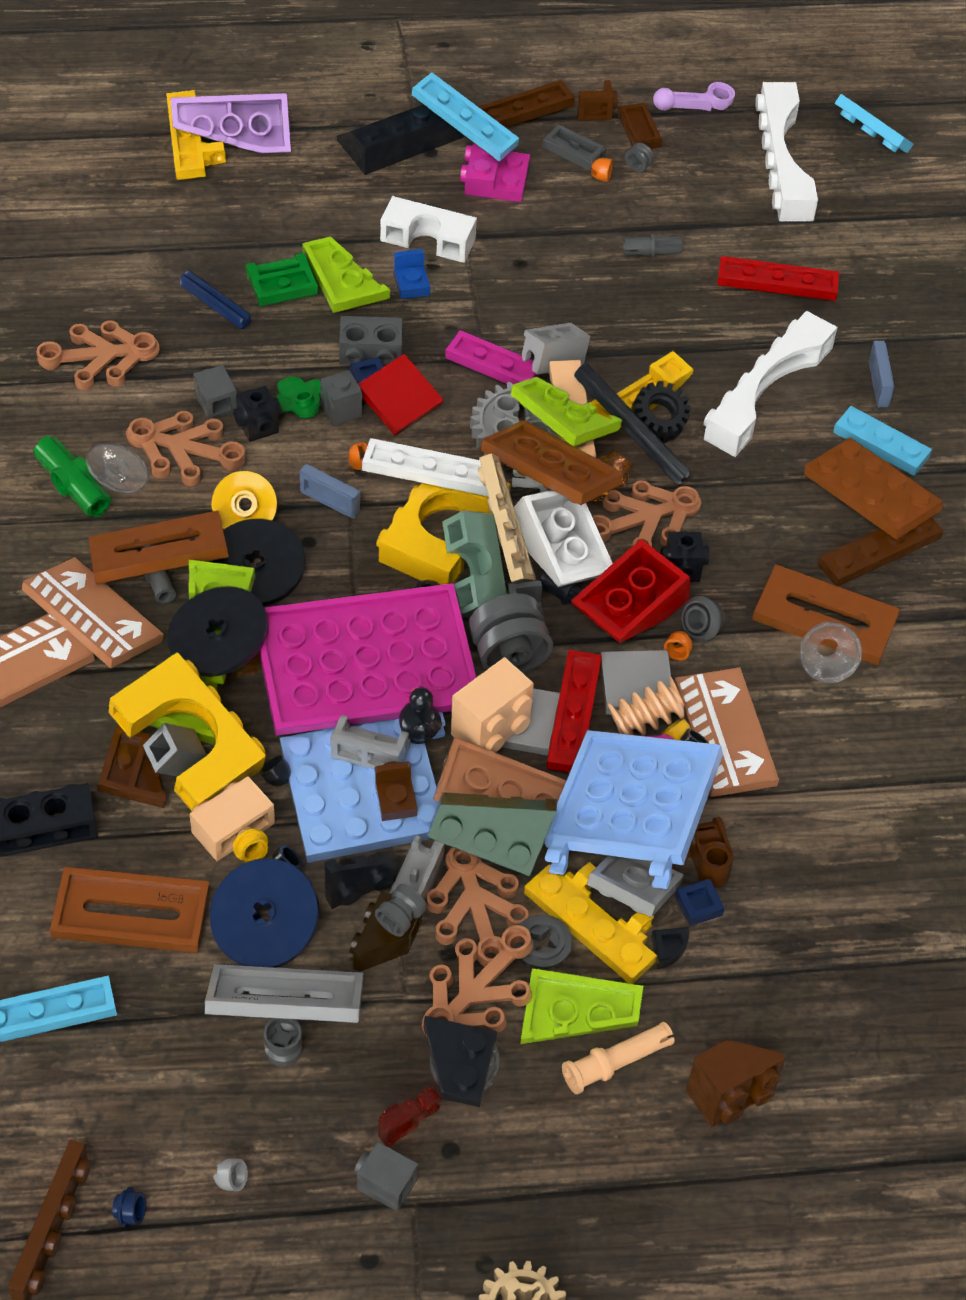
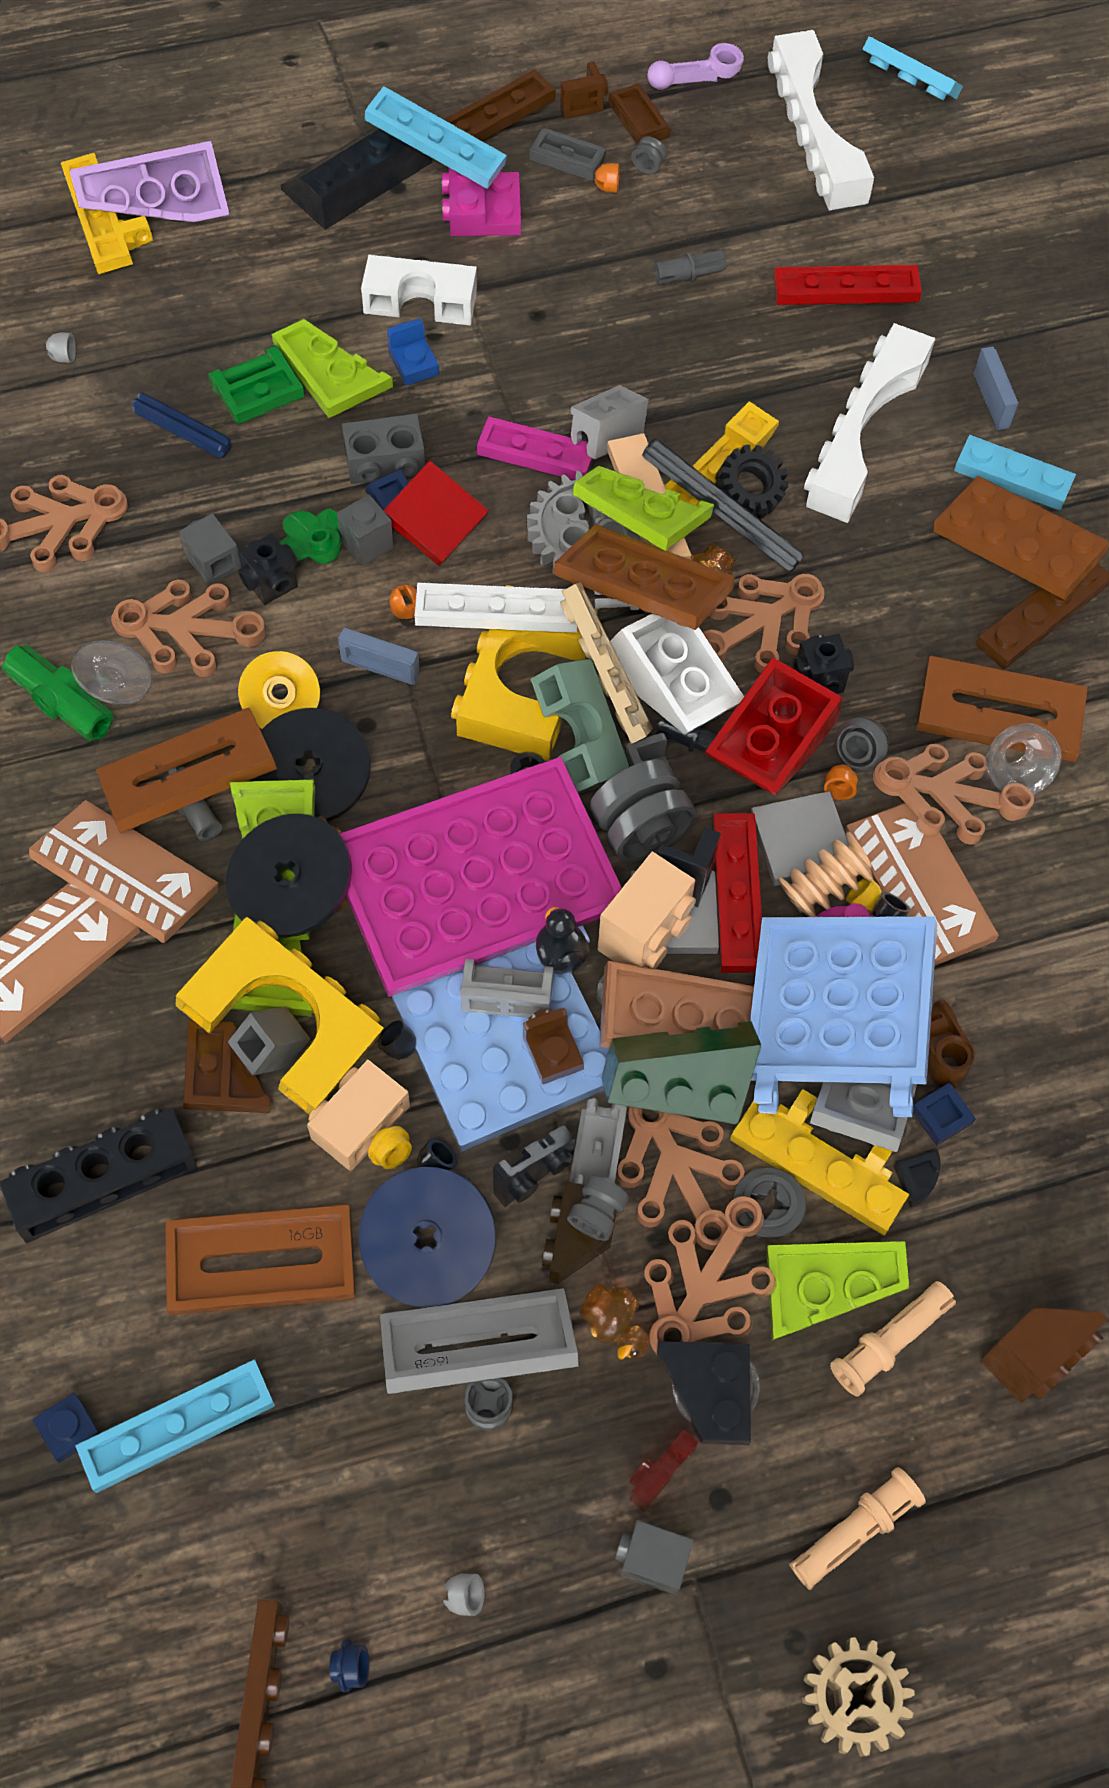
camera: 10 degrees left, 10 degrees up
none -> light grey hinge [46,332,76,363]
none -> clear orange animal [580,1284,649,1360]
none -> black panel [657,827,721,907]
none -> light nougat pin [789,1467,926,1590]
none -> nougat plant [873,744,1034,845]

